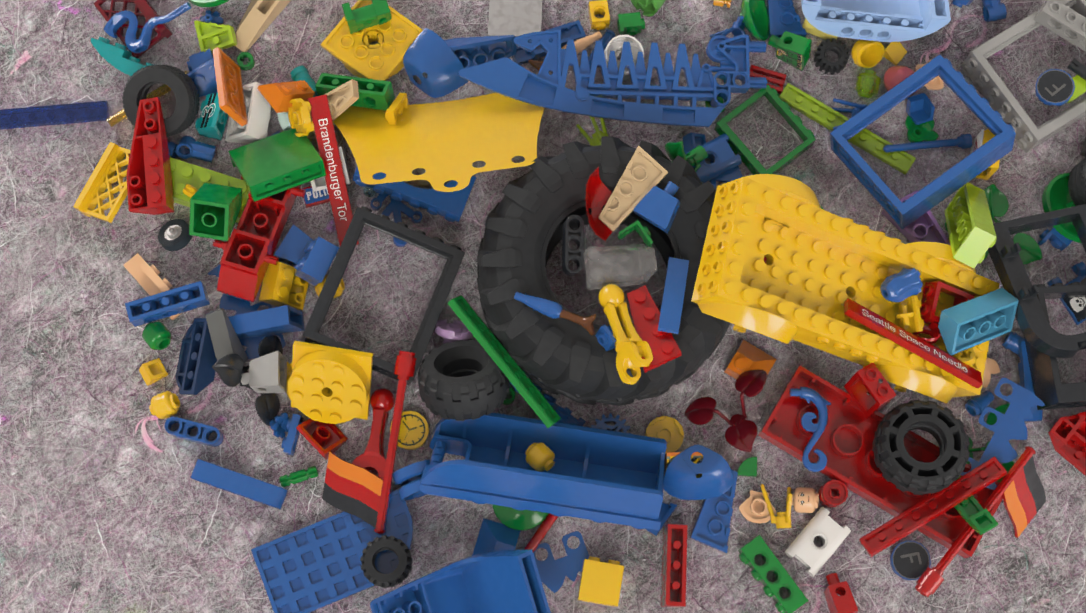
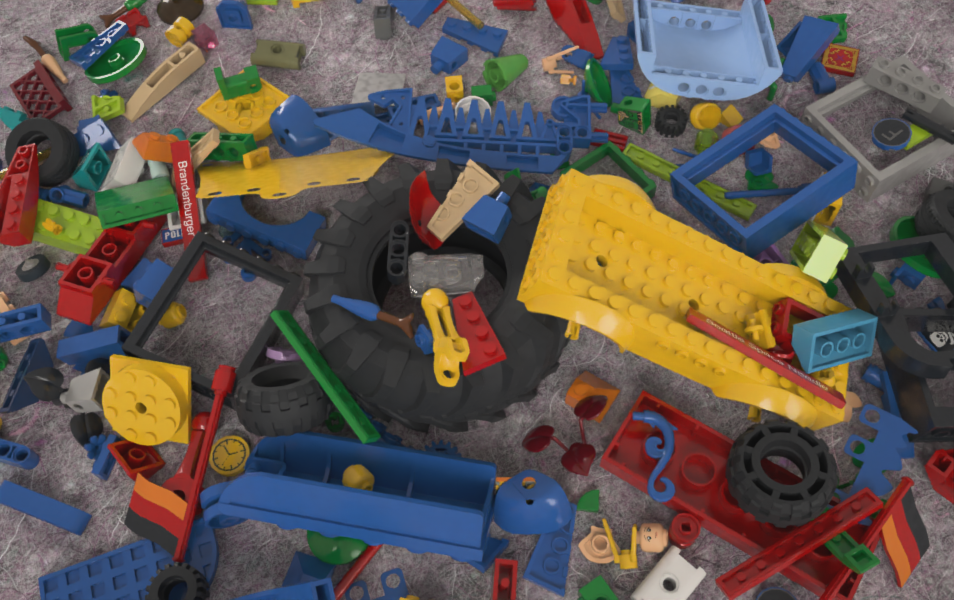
camera: 10 degrees right, 15 degrees down
blue animal [104,2,192,53] -> none
green slope [189,183,243,241] -> none
dark grey slope [205,308,248,366] -> none
orange tile [213,47,247,126] -> none
green bush [237,52,255,71] -> none
green axle [279,466,318,487] -> none
yellow plate [288,98,314,137] -> none
green bracket [617,220,653,249] -> none
yellow tile [645,416,684,454] -> none
blue slope [658,257,689,334] -> none
red window [844,363,896,419] -> none
blue piece [880,268,923,303] -> none
blue cone [965,390,994,416] -> none

